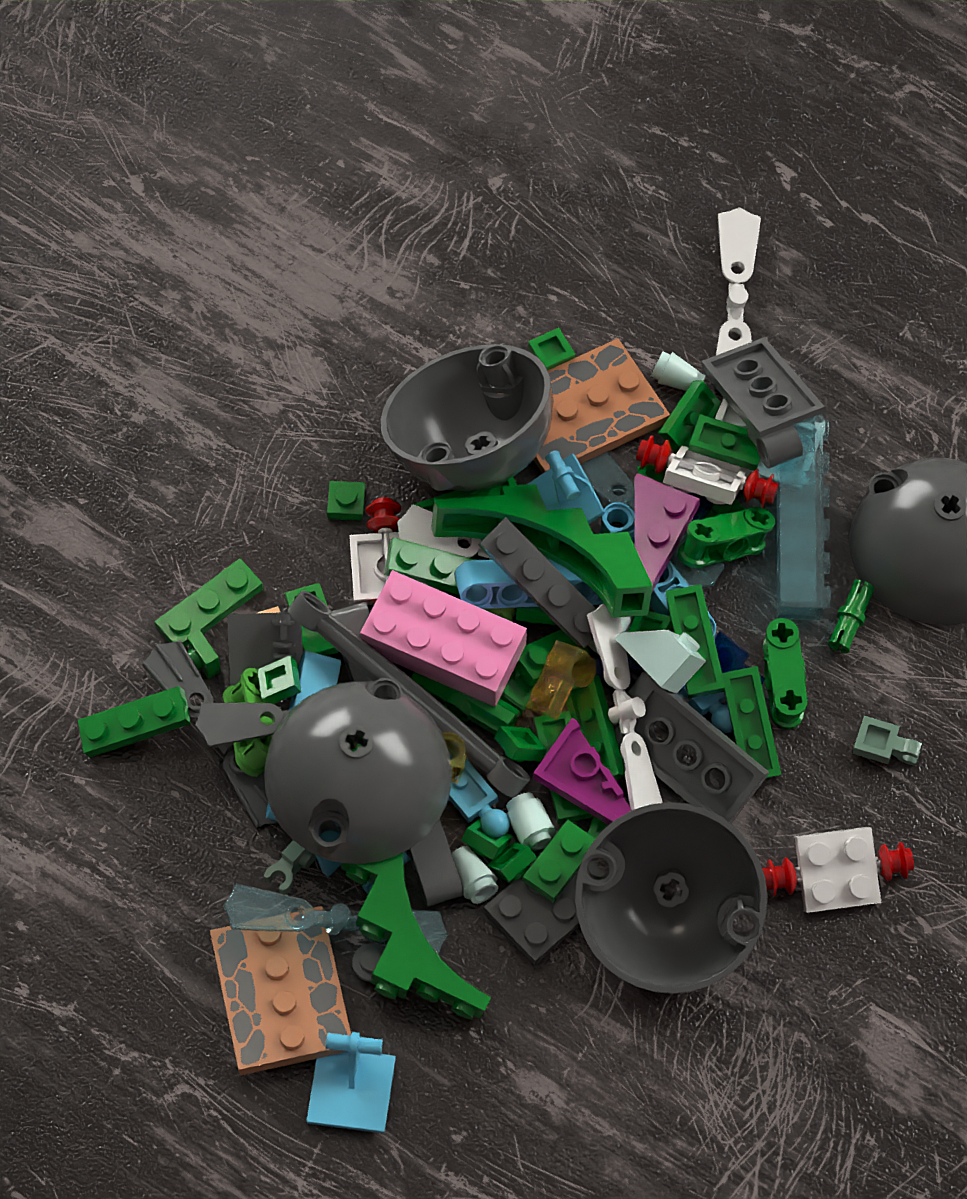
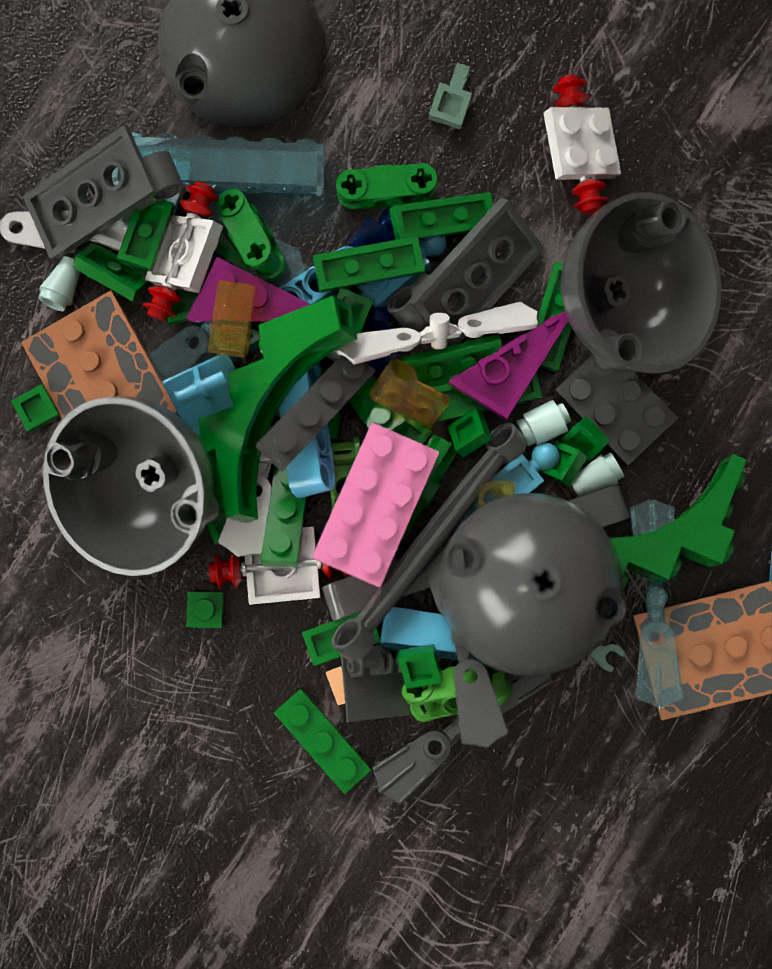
camera: 90 degrees left, 20 degrees up
green plate [78,686,191,758] -> none
green plate [187,629,221,679] -> none
dark grey plate [352,943,385,982] -> none
green plate [523,819,595,903] -> none
light aqua slope [615,630,706,694] -> none
green pin [827,579,875,654] -> none
none -> clear yellow plate [207,280,256,359]

